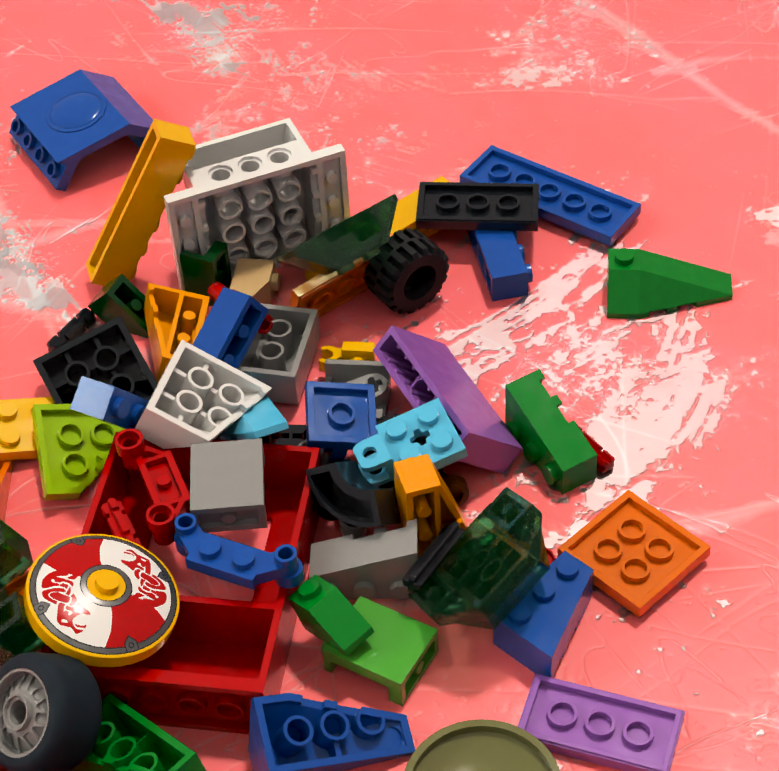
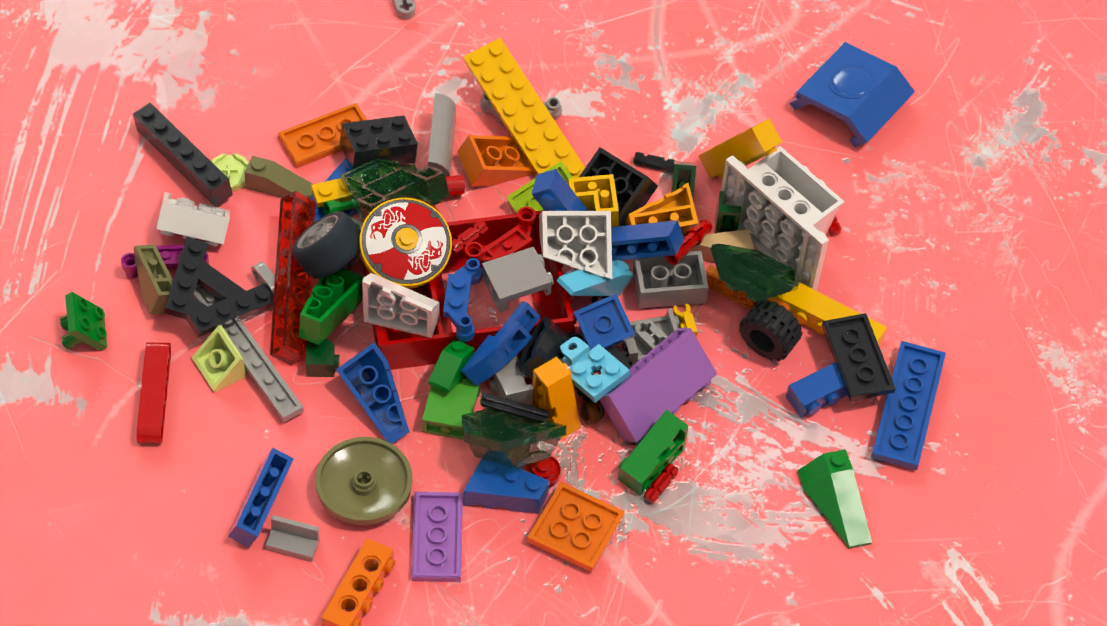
camera: 65 degrees right, 10 degrees up
none -> white wedge [362,273,439,338]
none -> blue slope [461,301,541,386]
none -> yellow brick [569,174,619,227]

